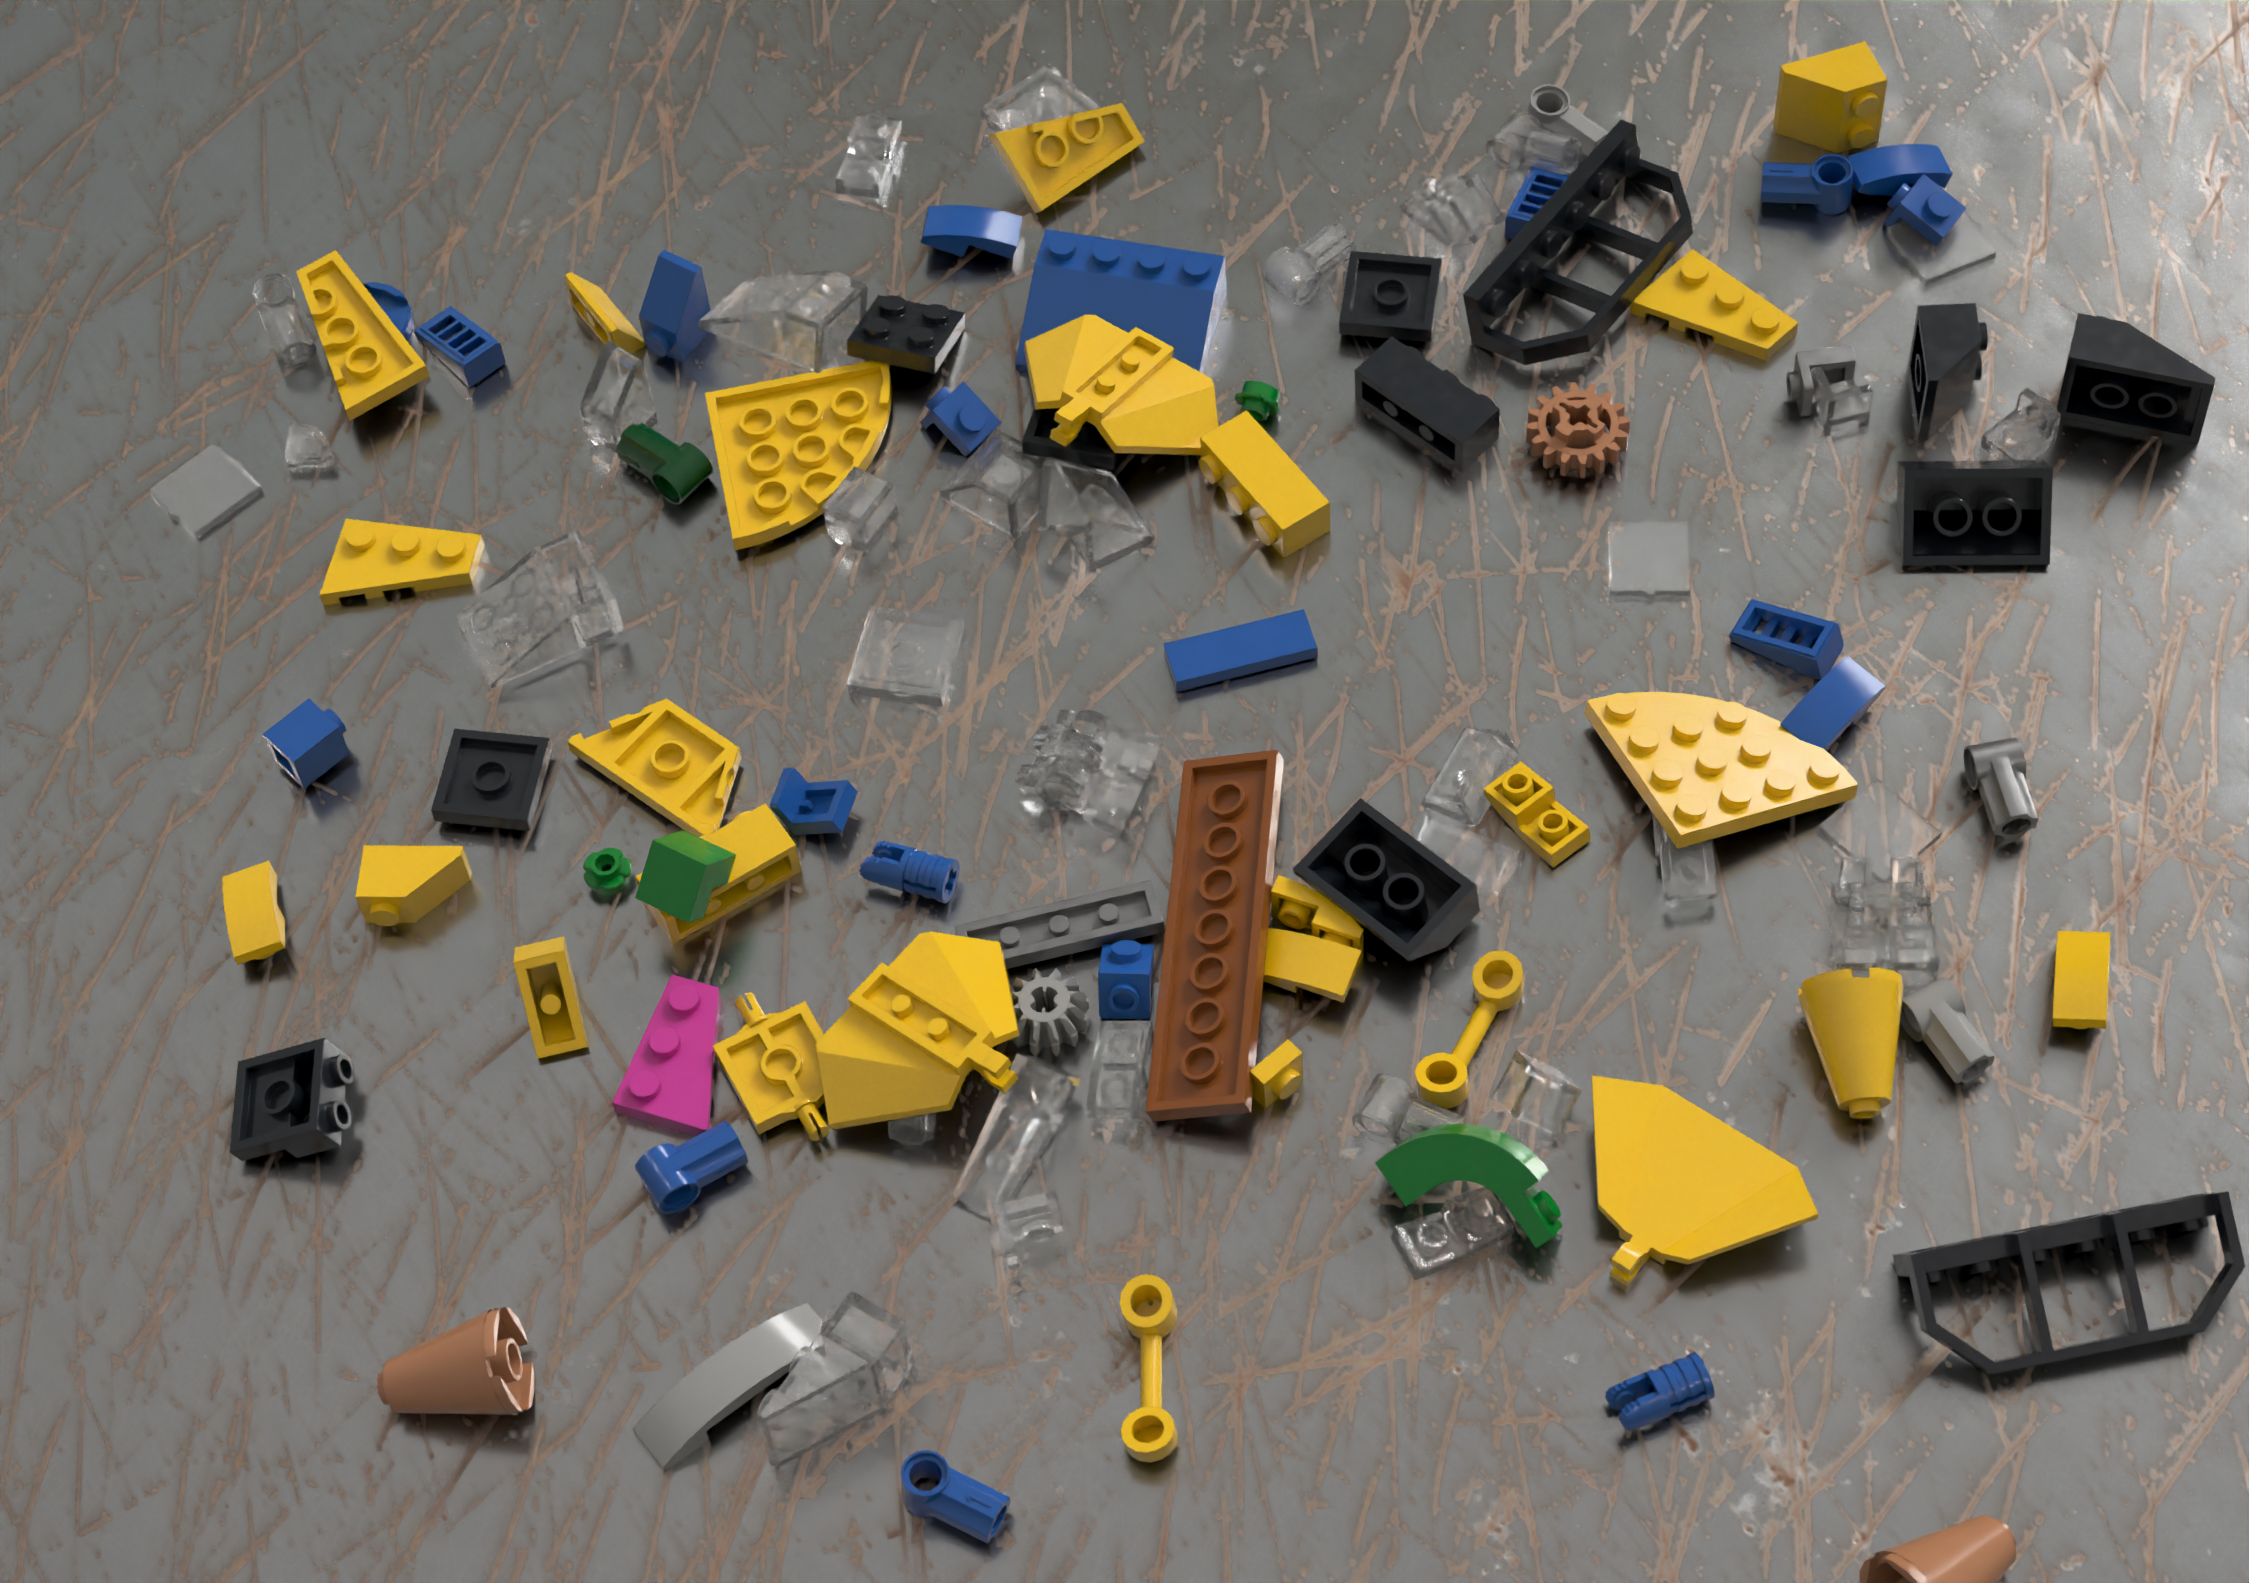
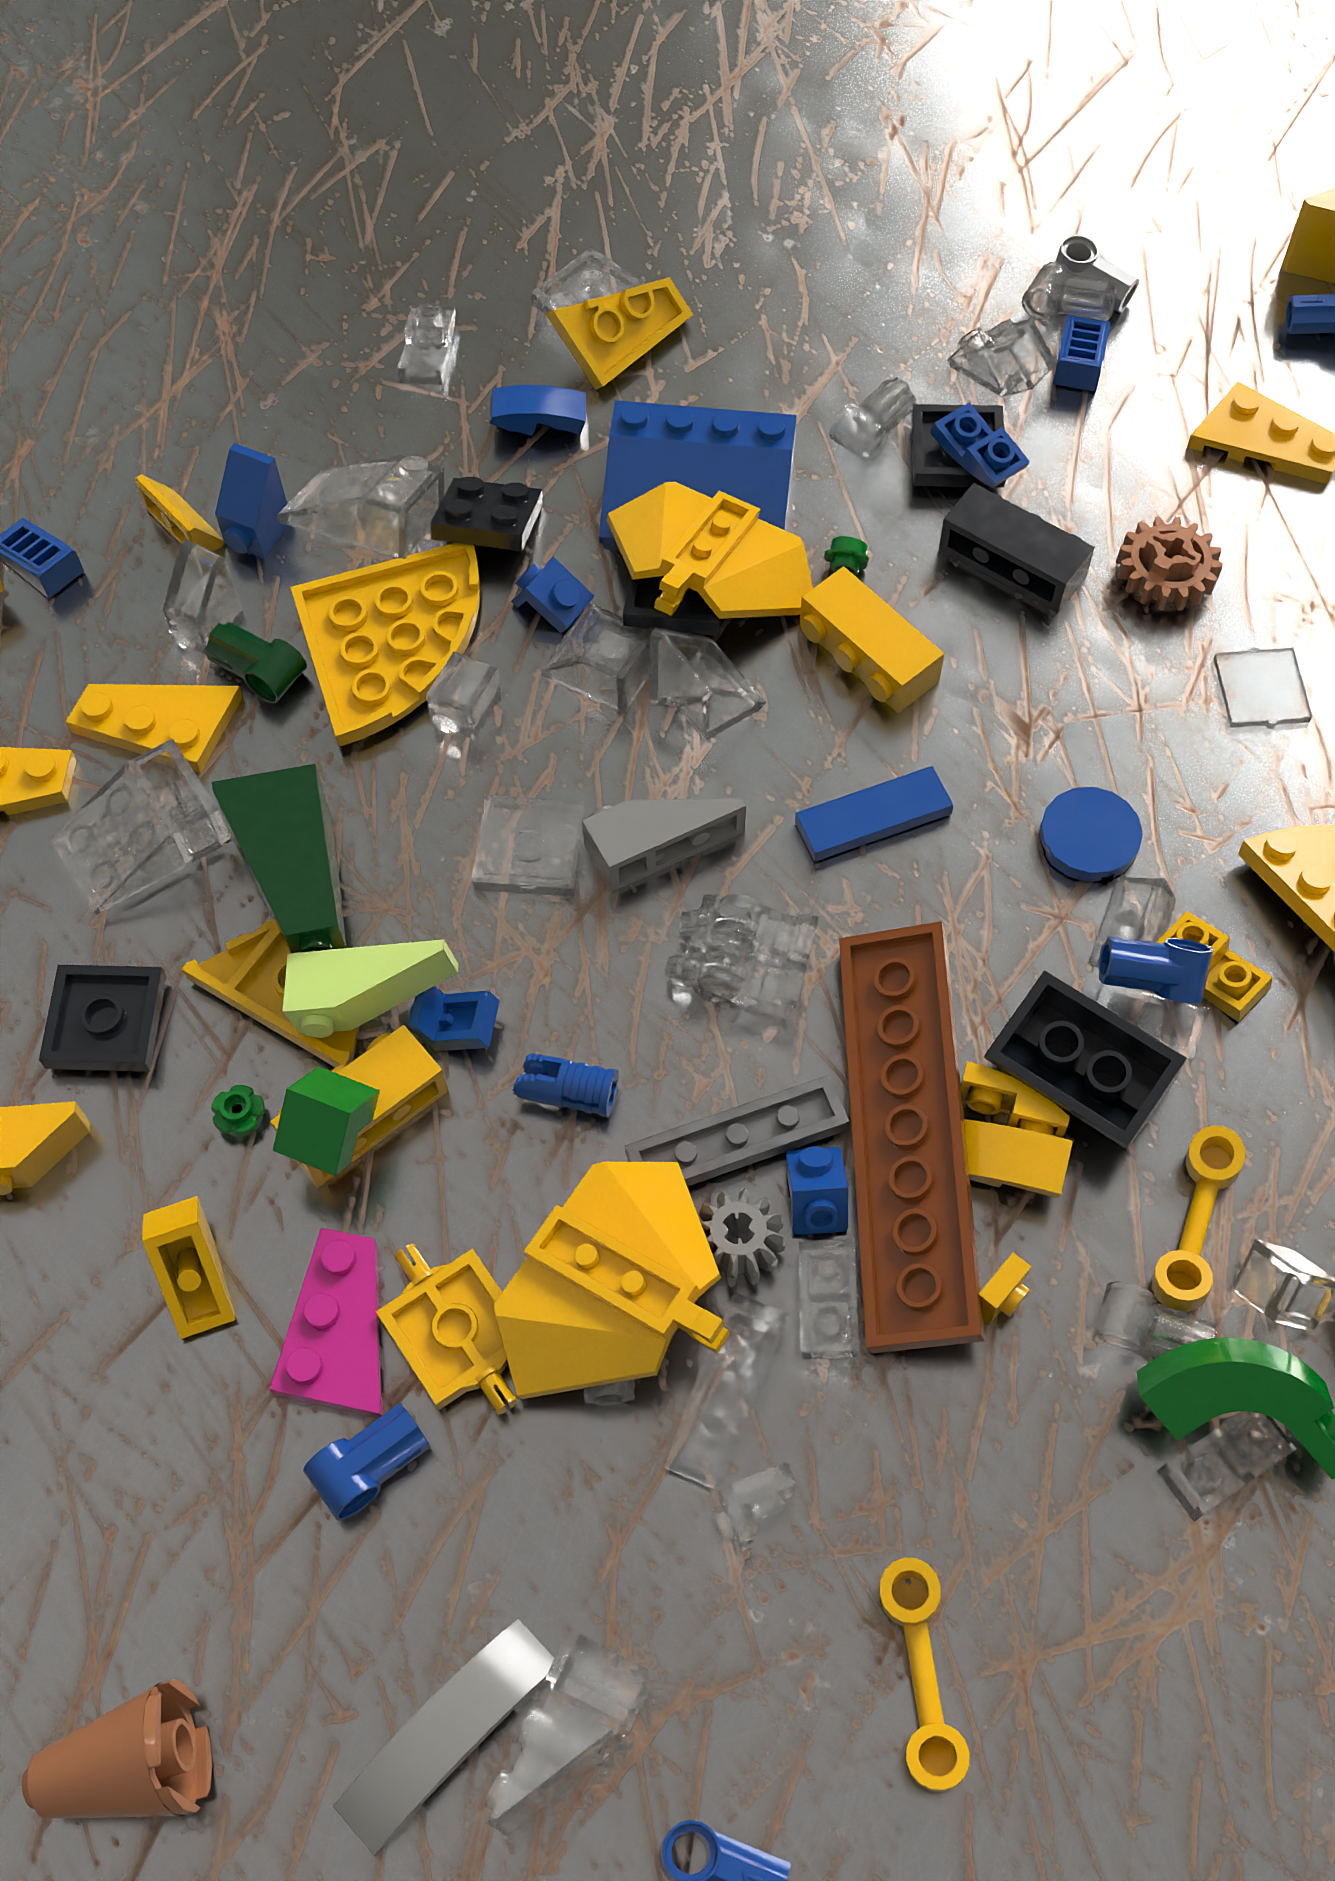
camera: 10 degrees left, 5 degrees up
black plate [1463,120,1693,365] -> none
none -> yellow wing [66,684,243,773]
none -> dark green slope [212,764,346,953]
none -> yellowish green slope [282,939,458,1038]
none -> light grey slope [582,798,746,892]
none -> blue slope [930,402,1030,488]
none -> blue tile [1038,787,1143,882]
none -> blue piece [1098,936,1213,1004]

